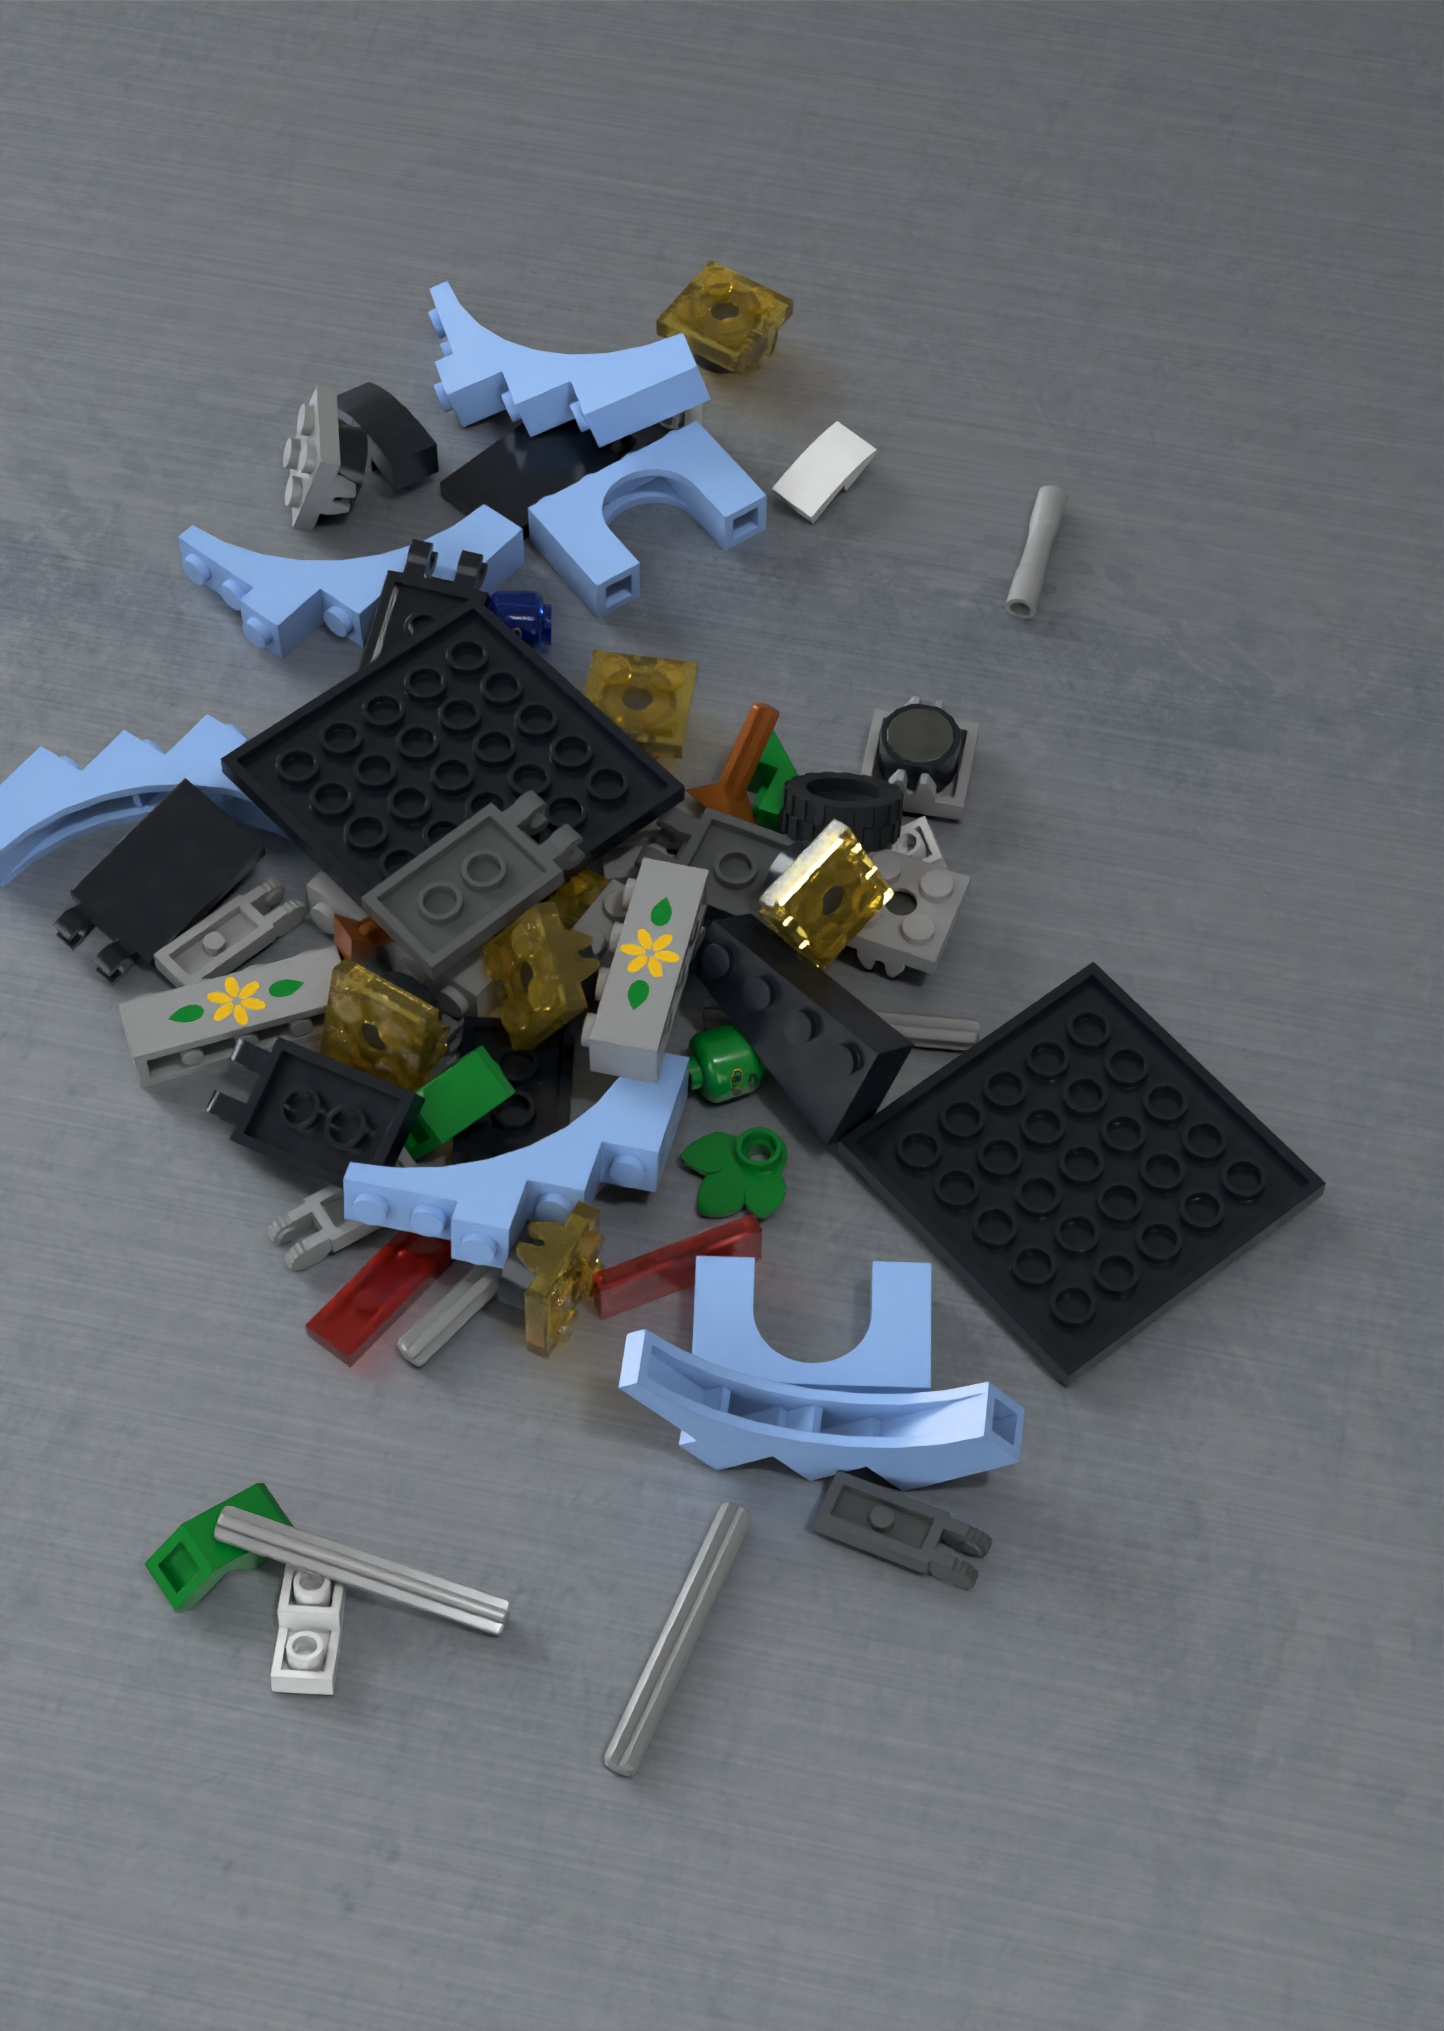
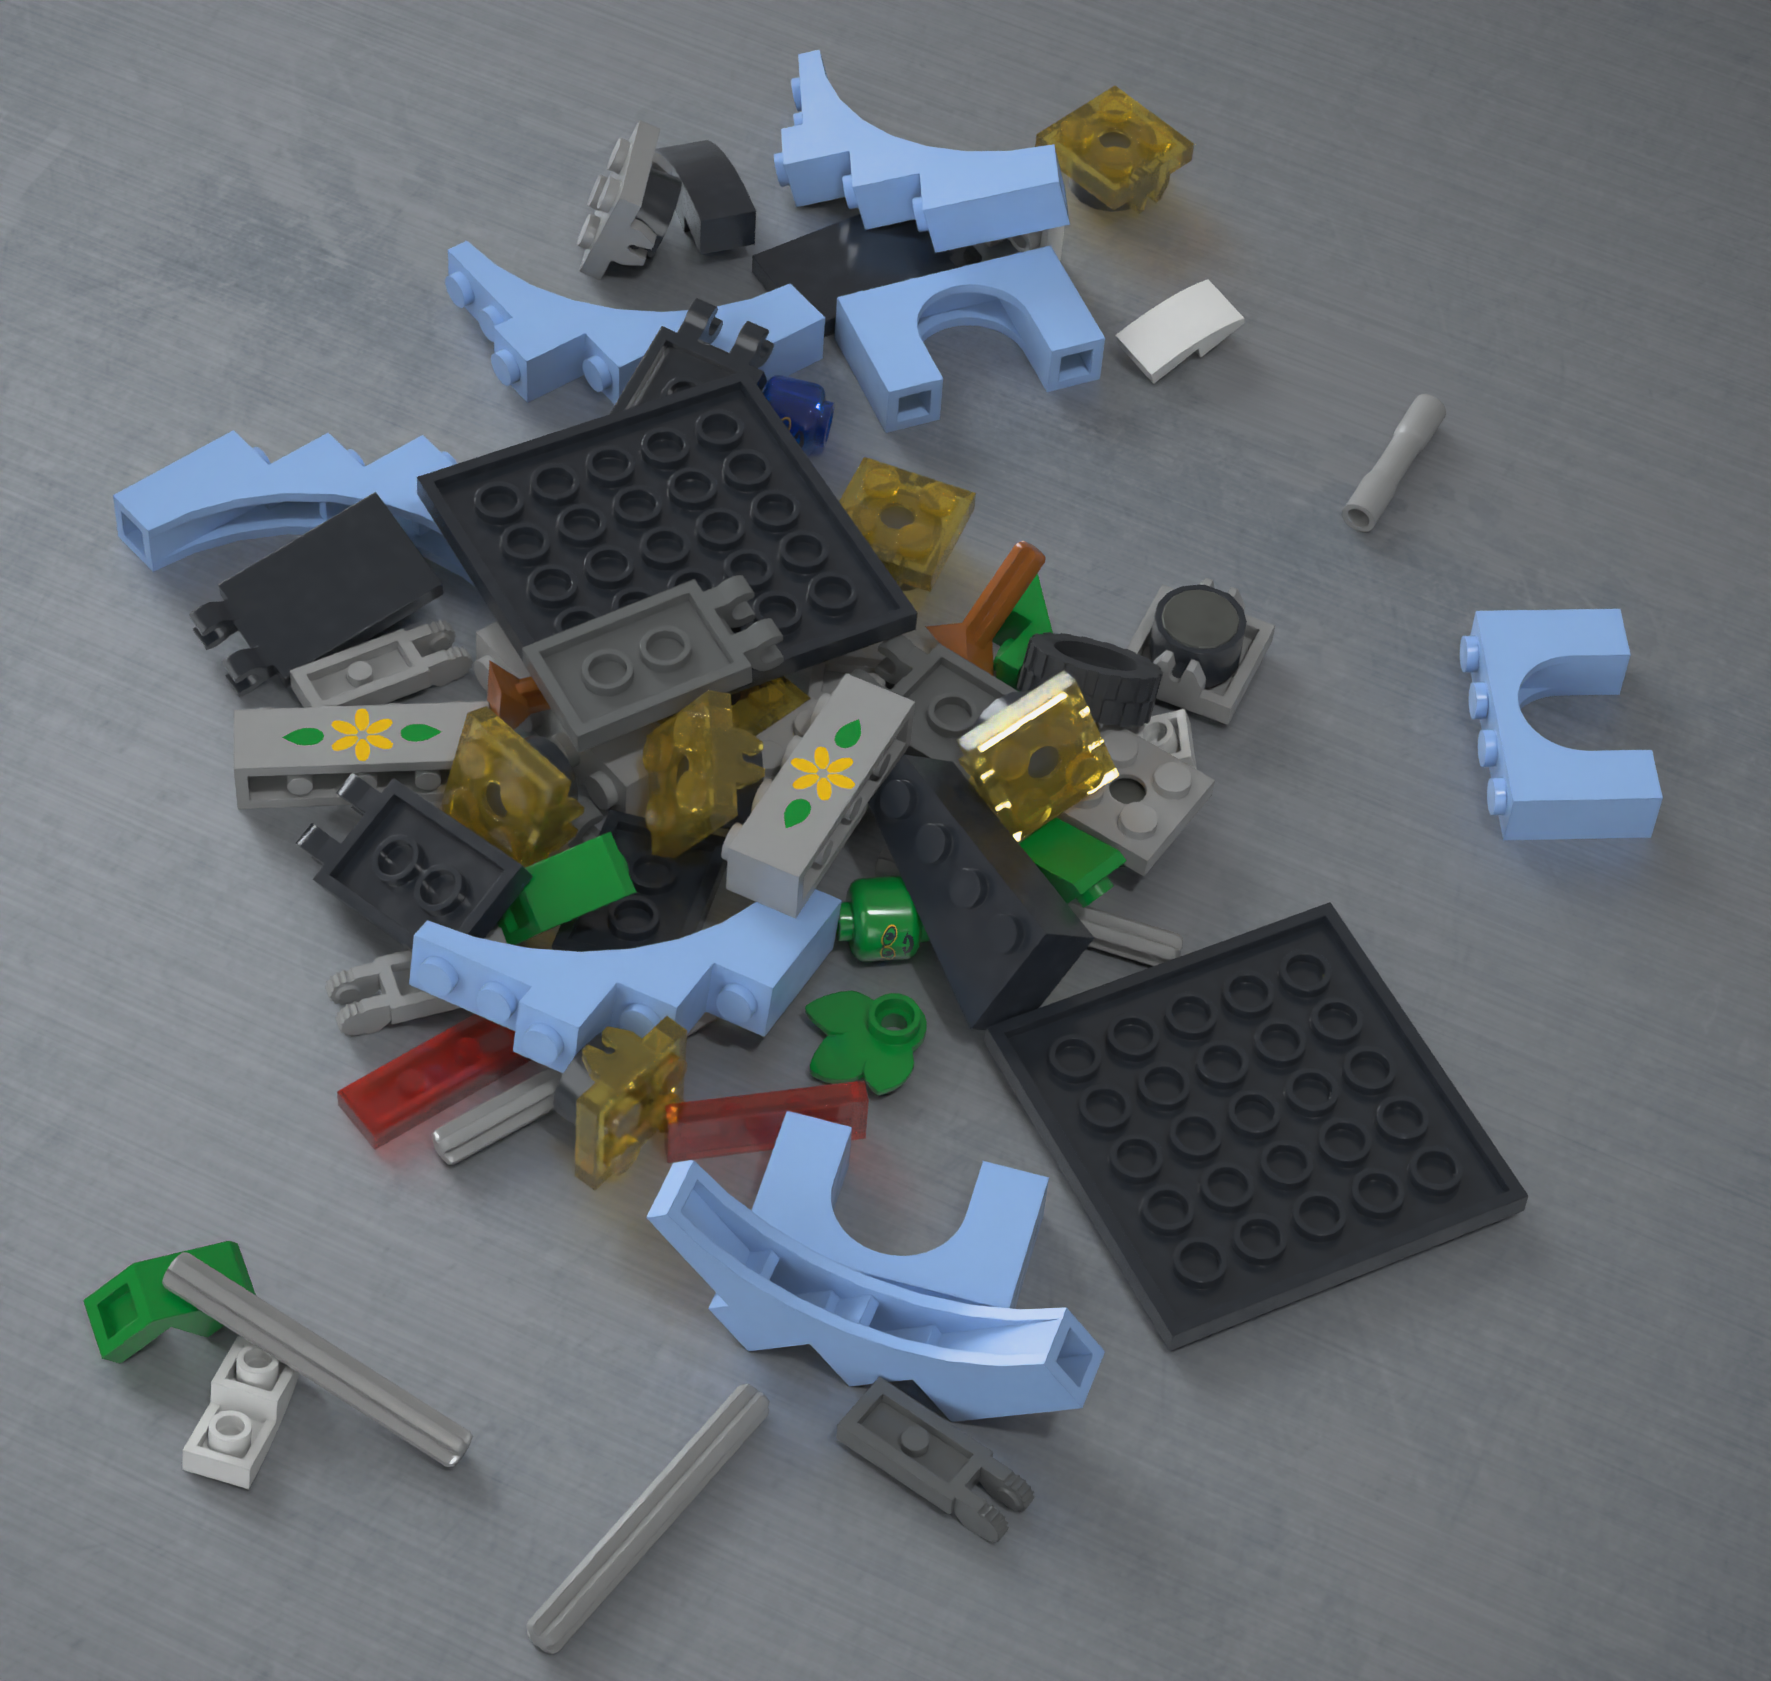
camera: 10 degrees right, 5 degrees down
none -> green slope [1019,817,1127,908]
none -> light blue arch [1460,609,1663,840]

